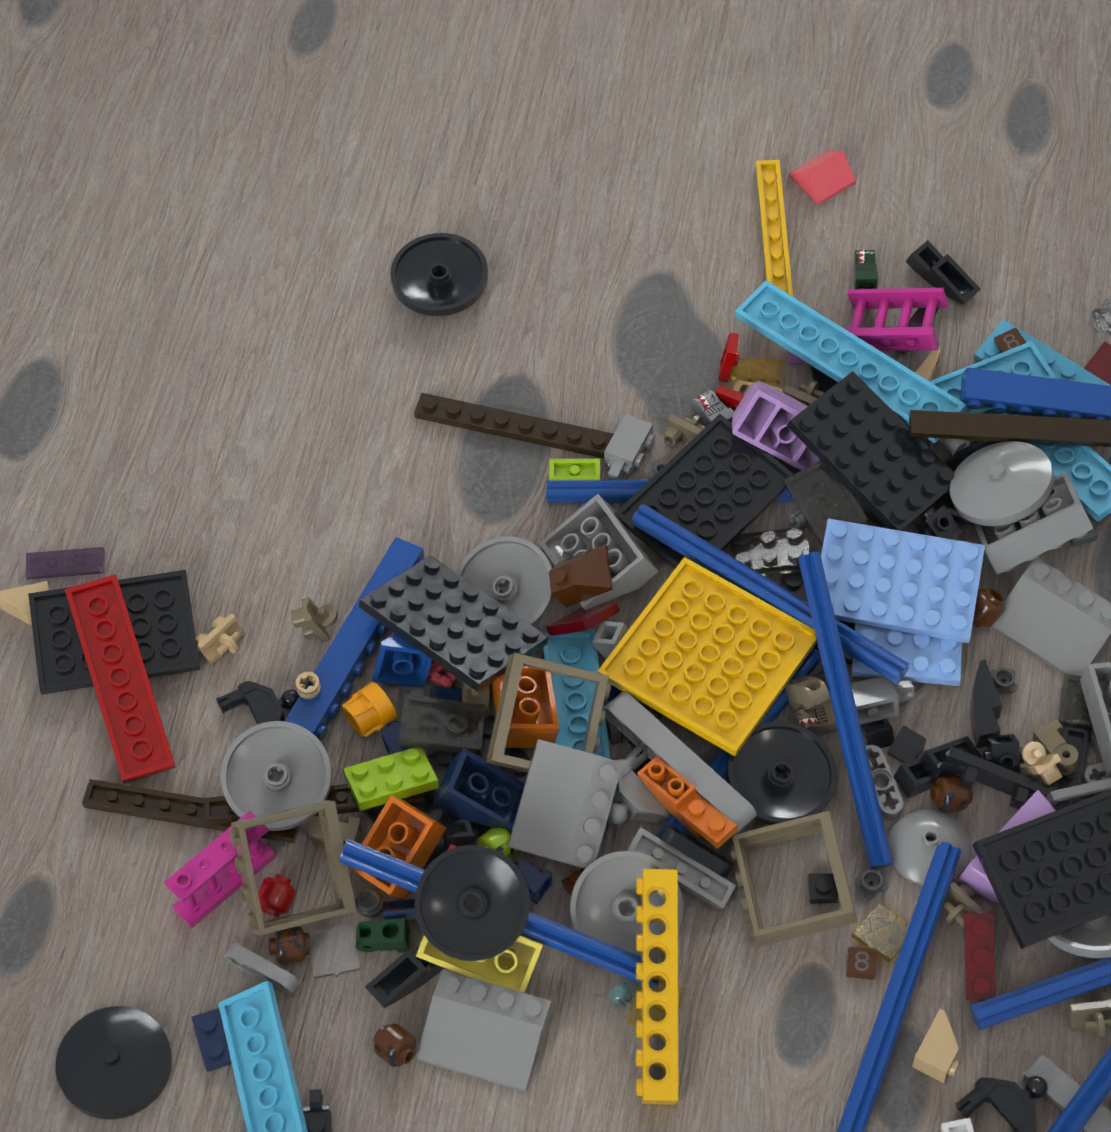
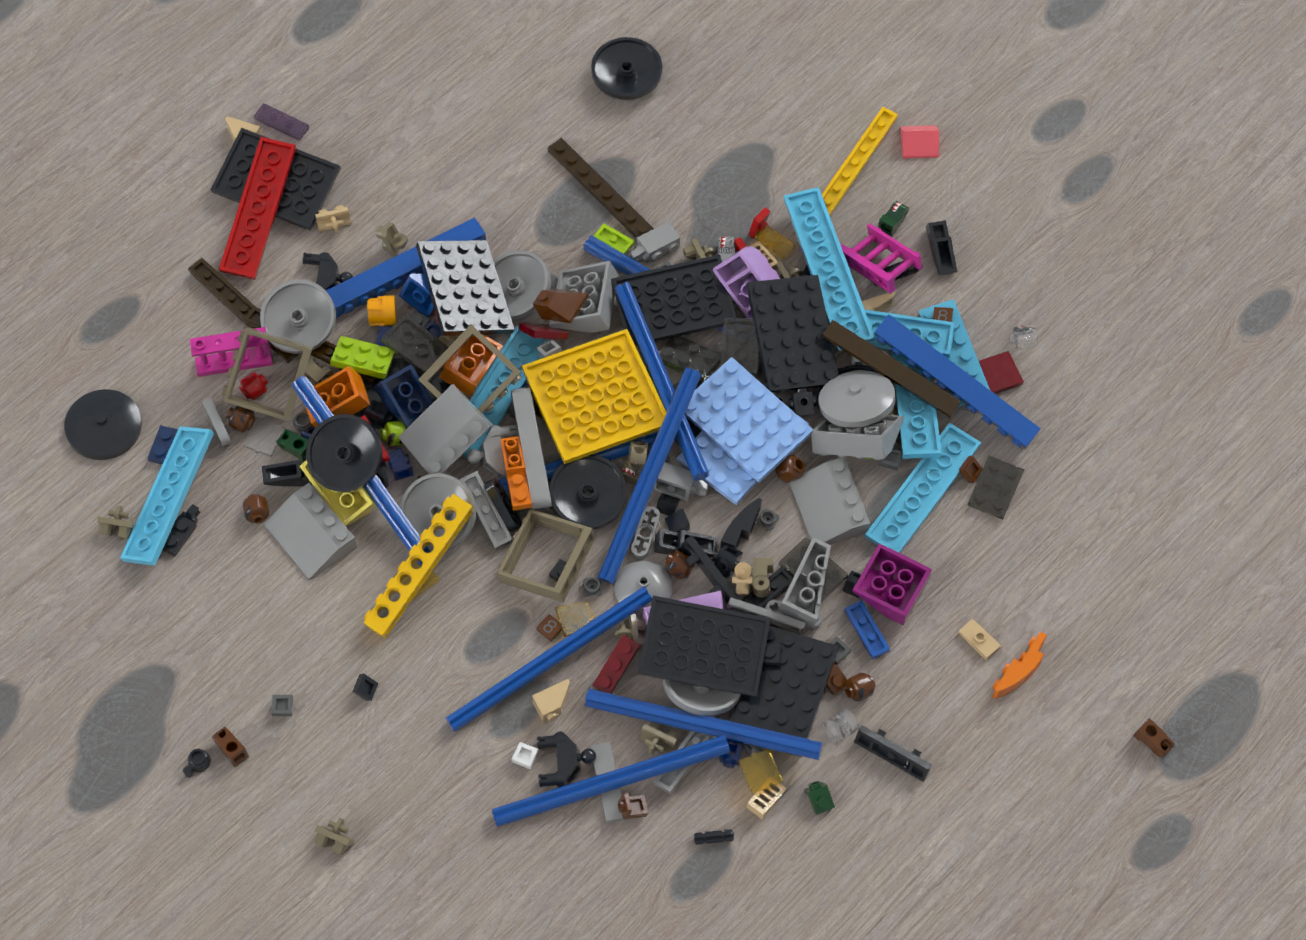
camera: 30 degrees right, 5 degrees up
tan bush [295,672,321,699] -> none
clear light blue hinge [607,982,633,1007] -> none

